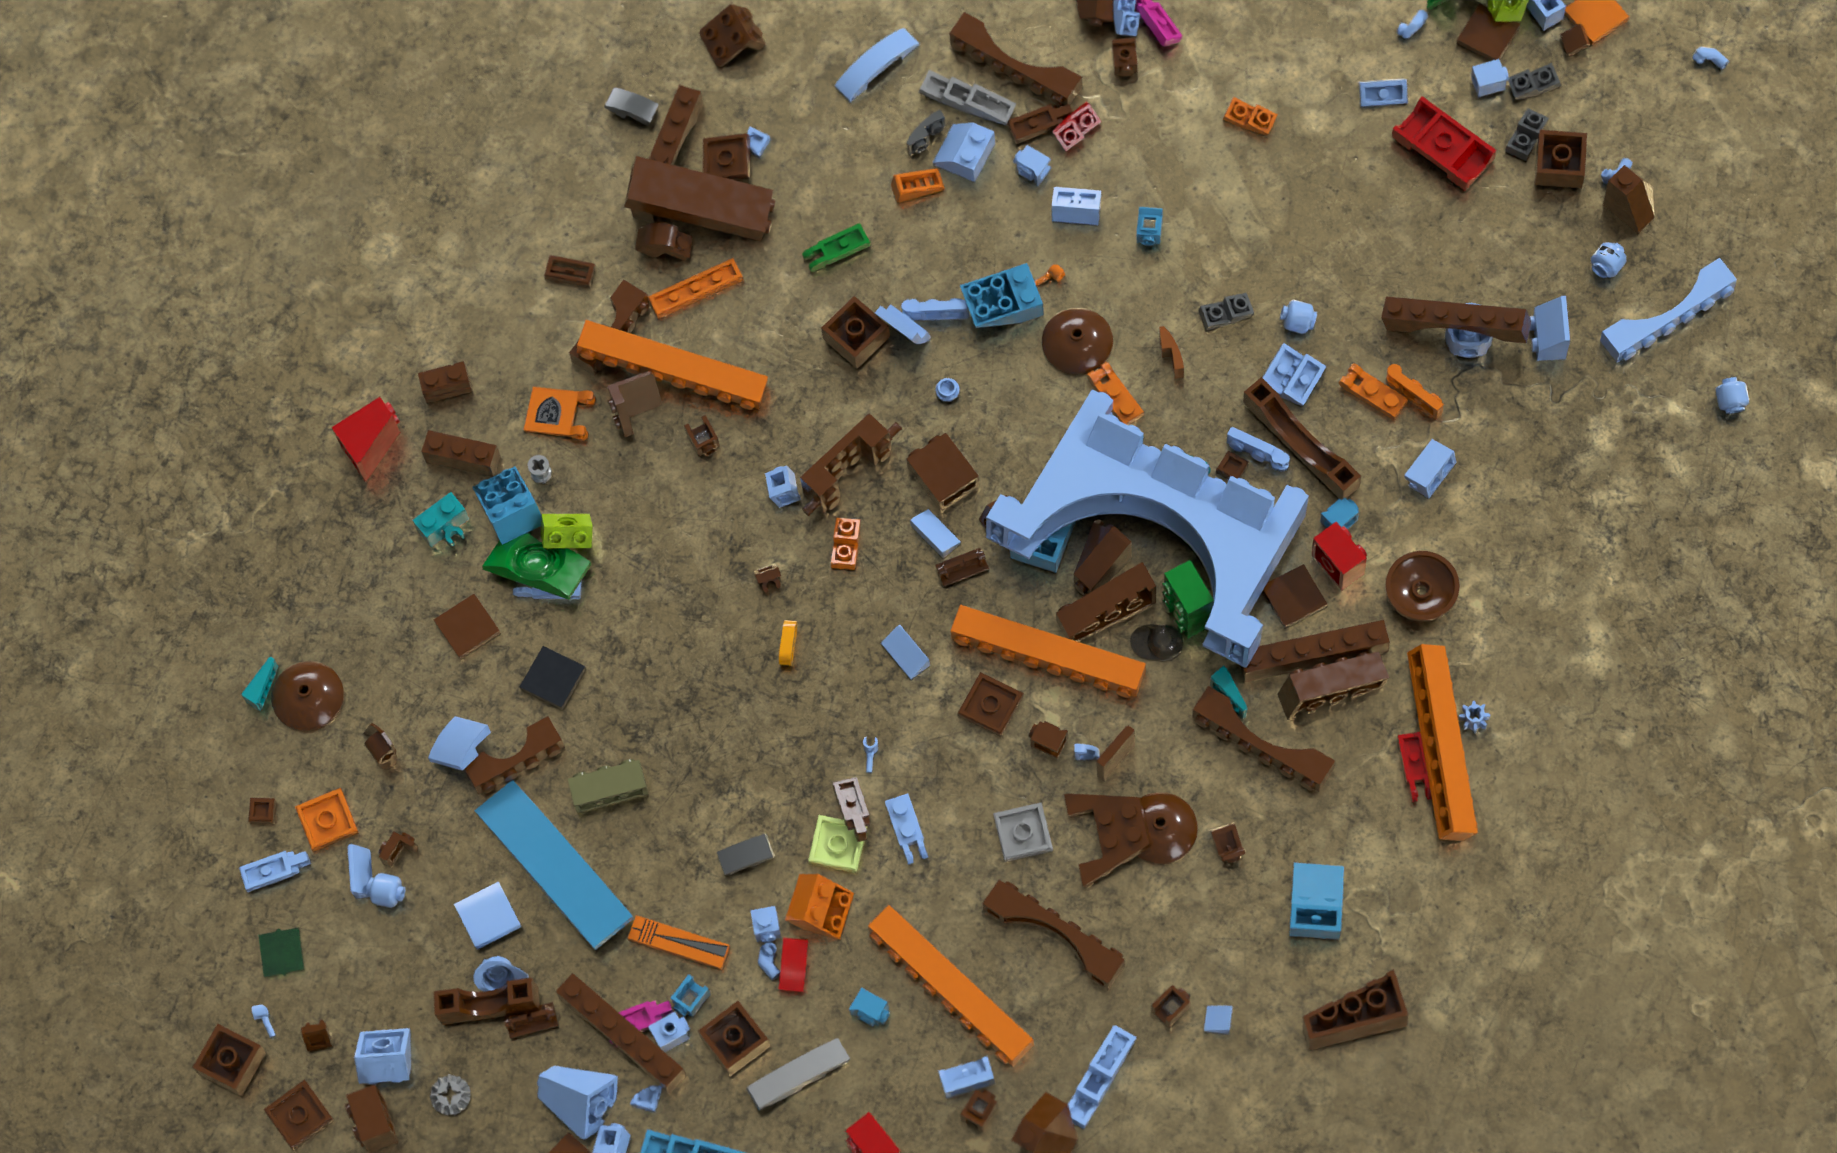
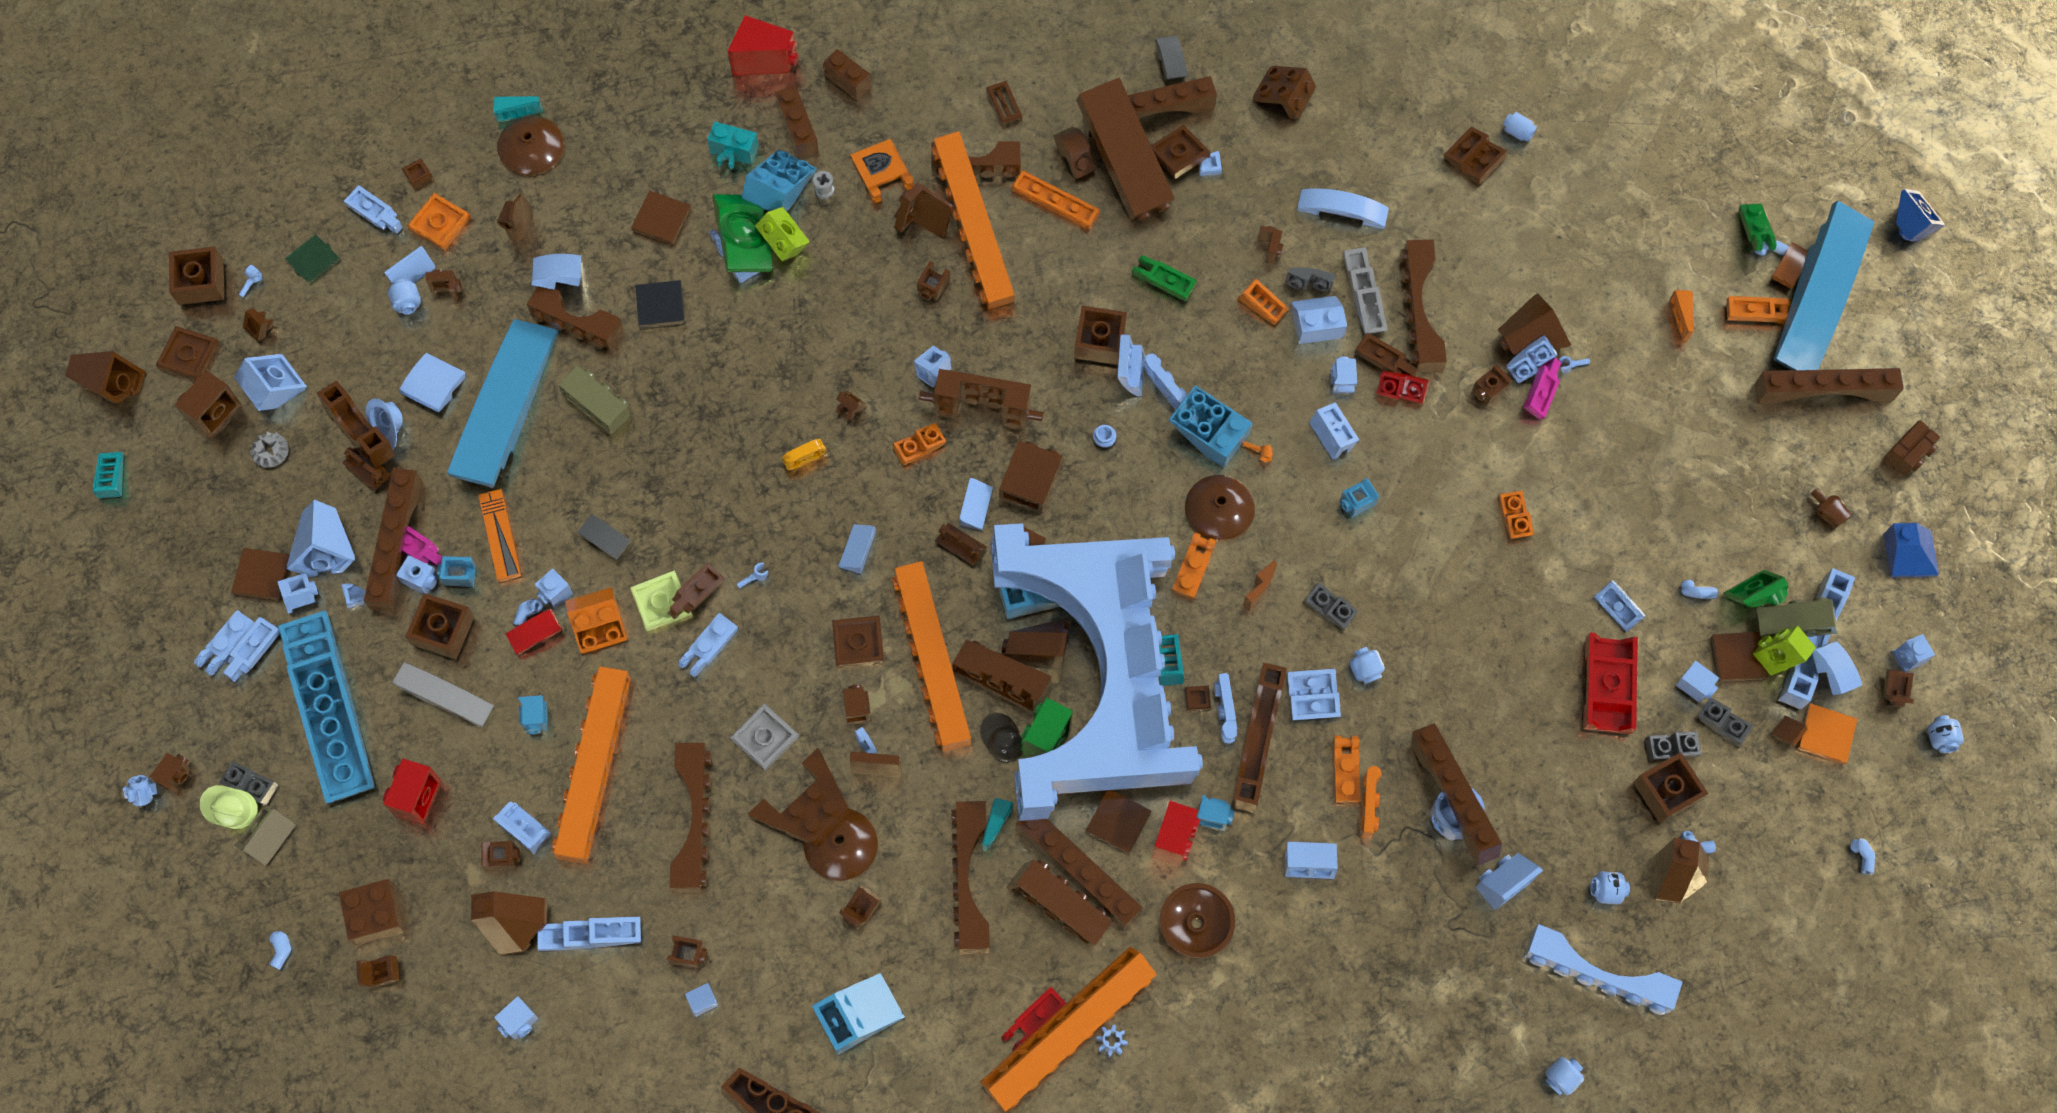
camera: 45 degrees right, 0 degrees up
none -> reddish brown bracket [1258,226,1284,264]

